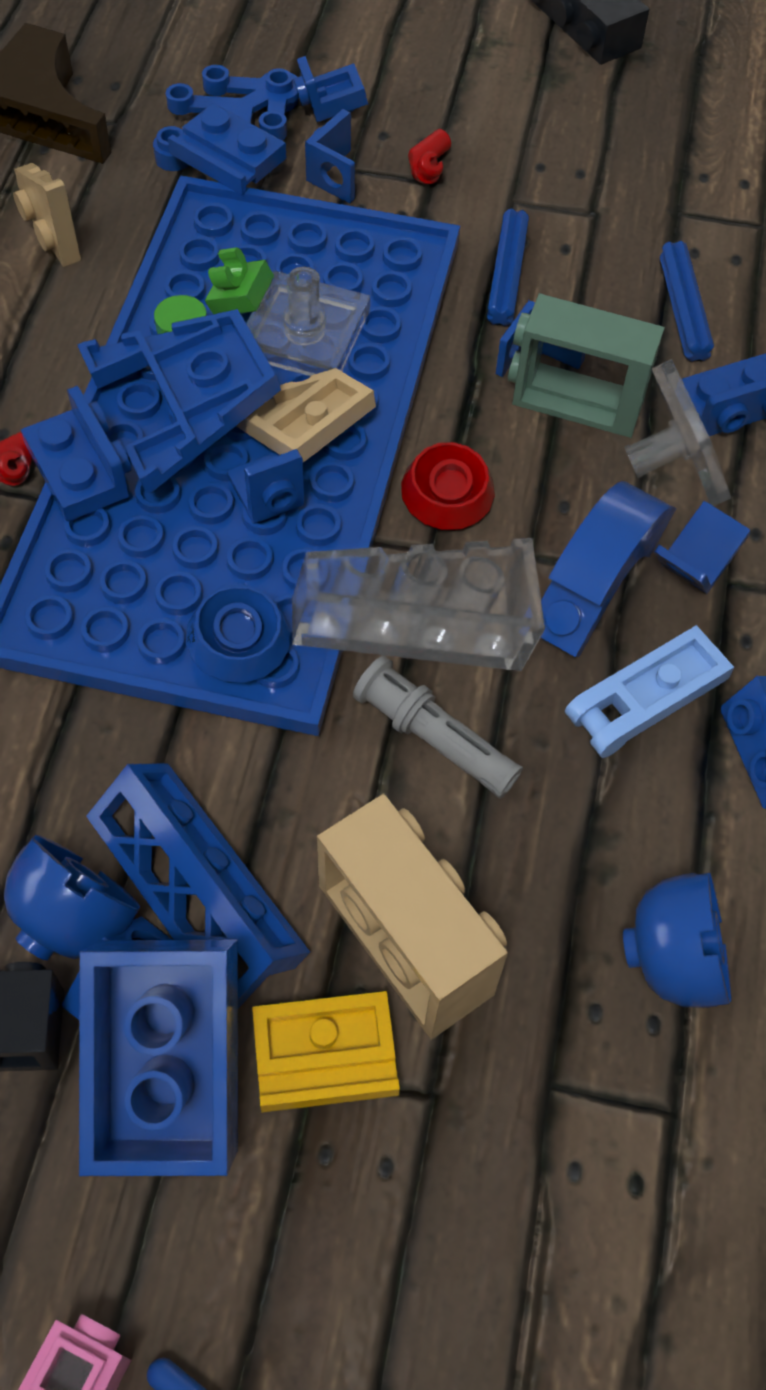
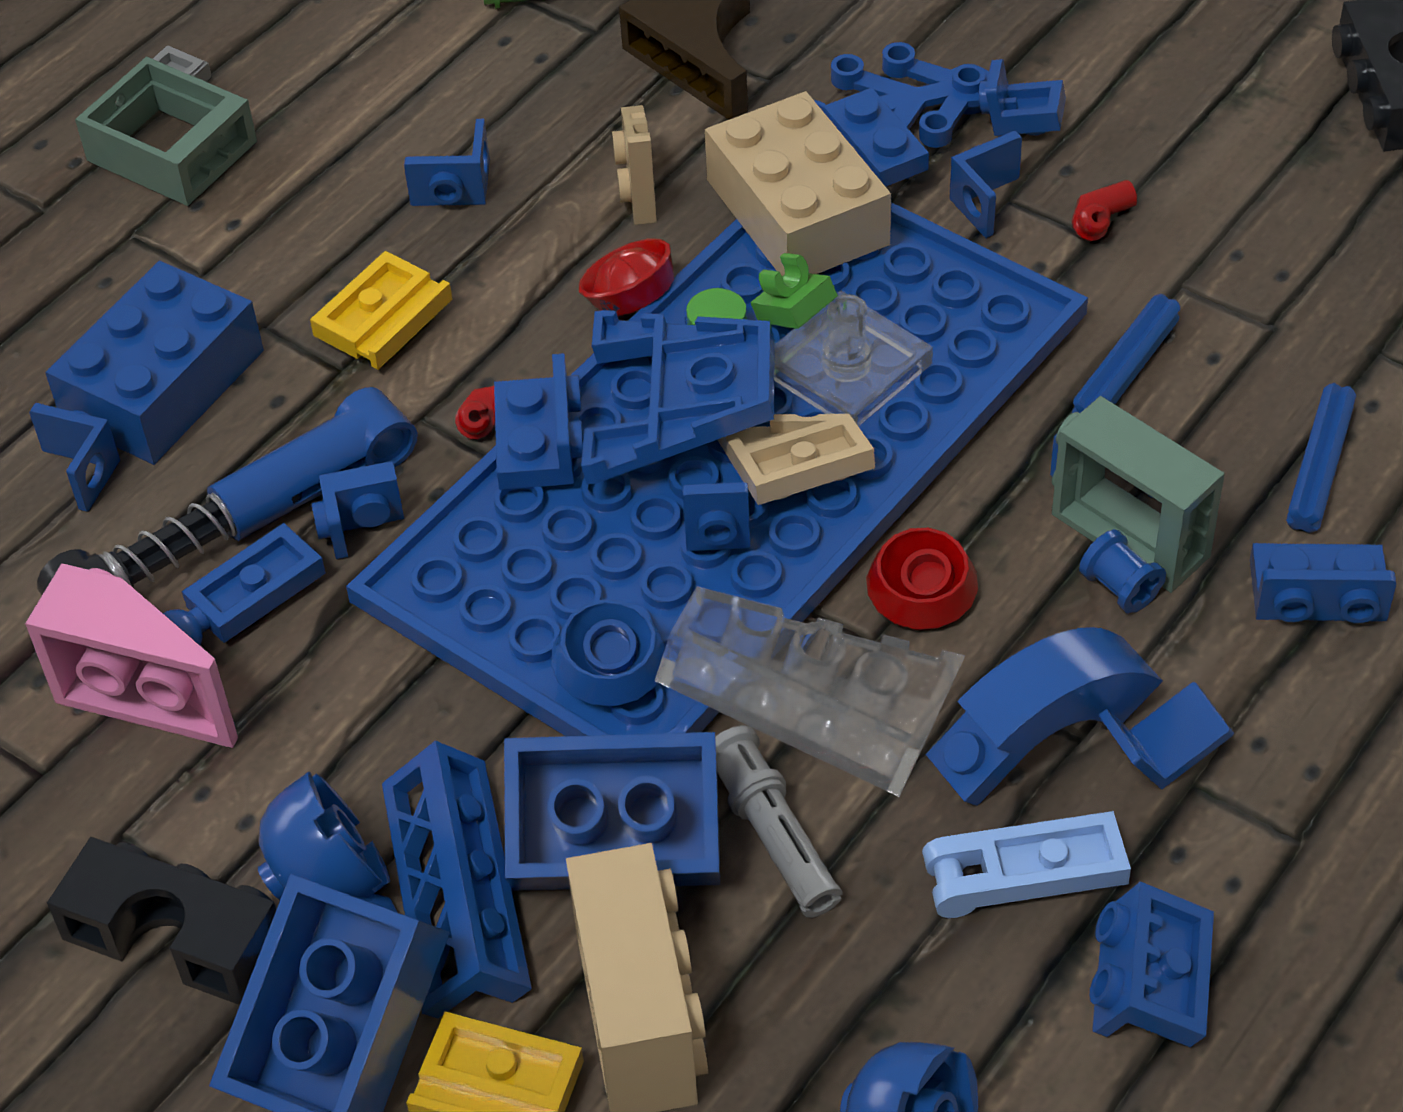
camera: 30 degrees right, 10 degrees down
clear tile [624,359,731,506] -> none
none -> blue brick [504,732,720,891]
none -> red hat [579,238,674,316]
none -> tan brick [705,91,891,276]
none -> blue bush [1079,529,1166,613]

